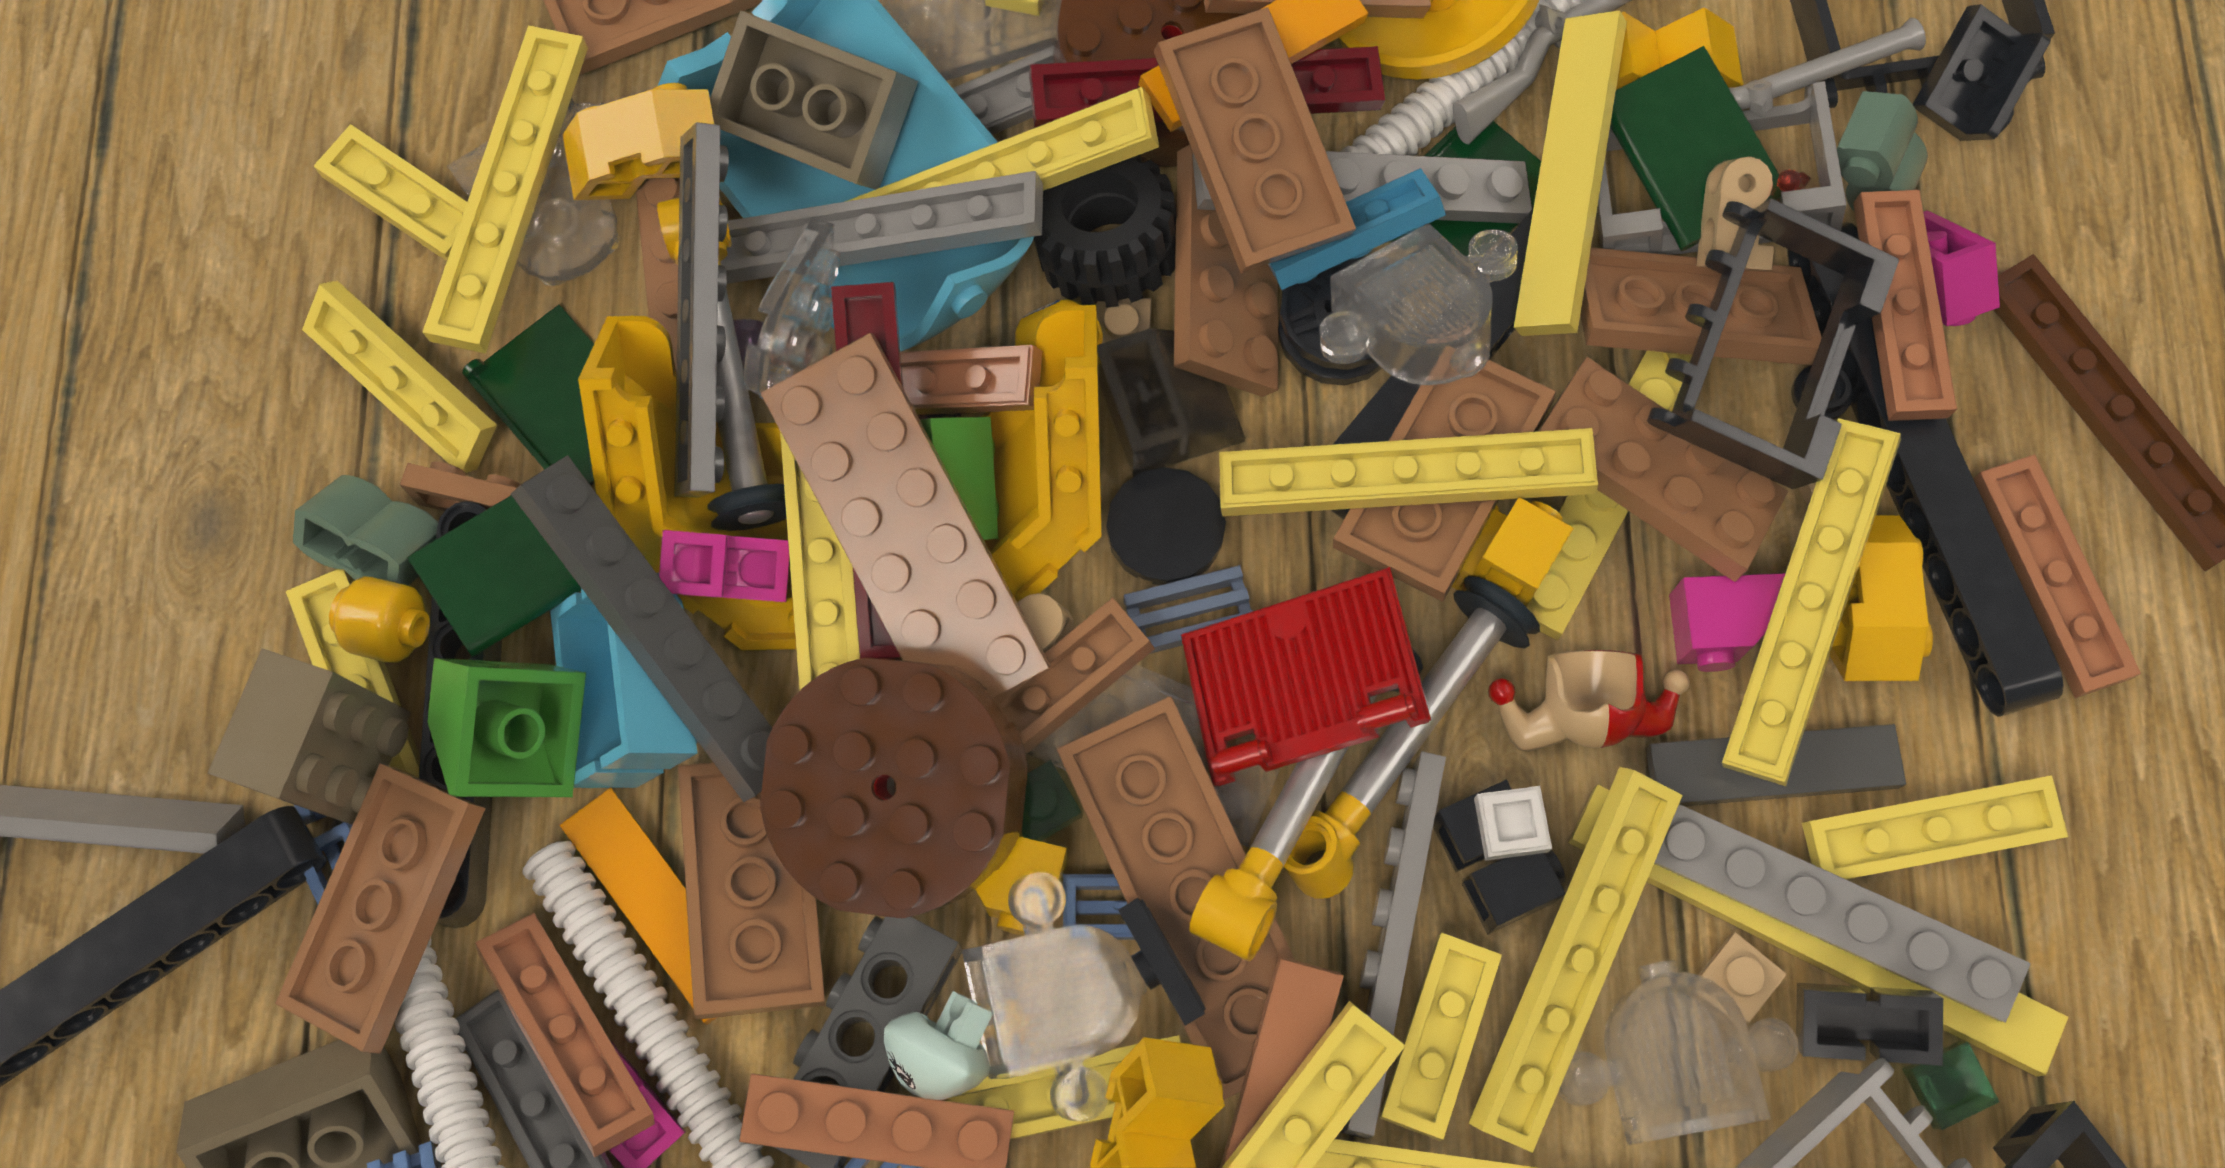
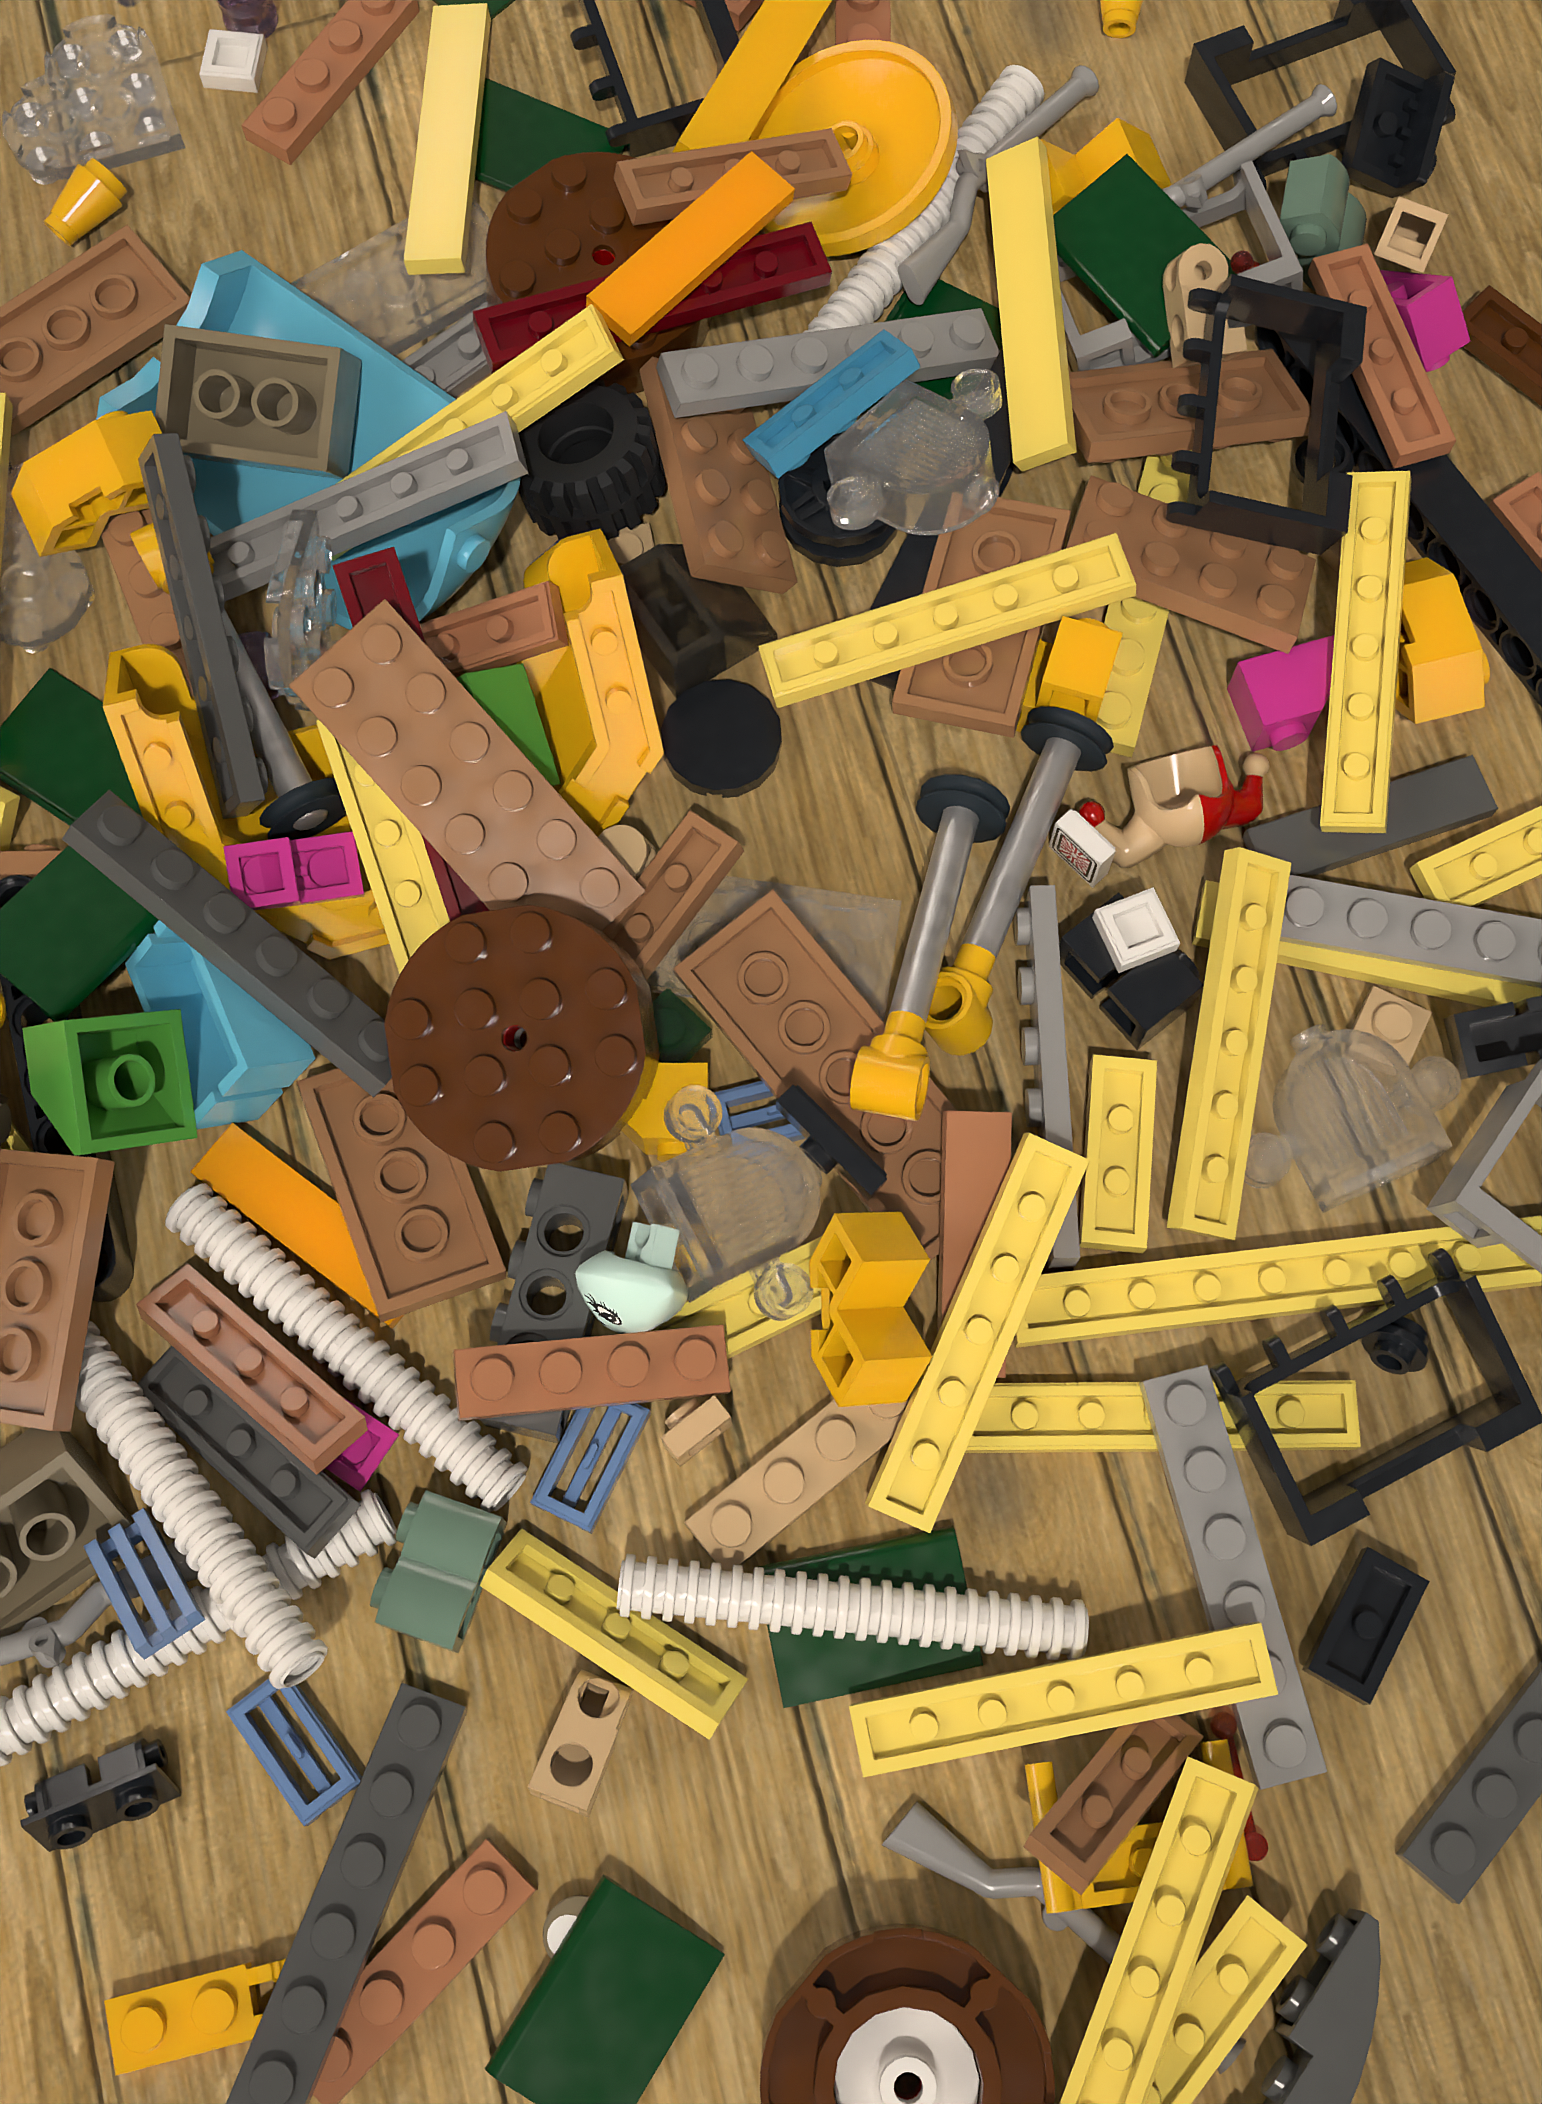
camera: 15 degrees left, 0 degrees up
sand blue tile [1124,565,1253,654] -> none
medium nougat plate [1153,7,1356,273] -> none
red window [1181,567,1431,787] -> none
none -> white tile [1049,809,1116,888]
none -> tan leg [1374,196,1449,273]

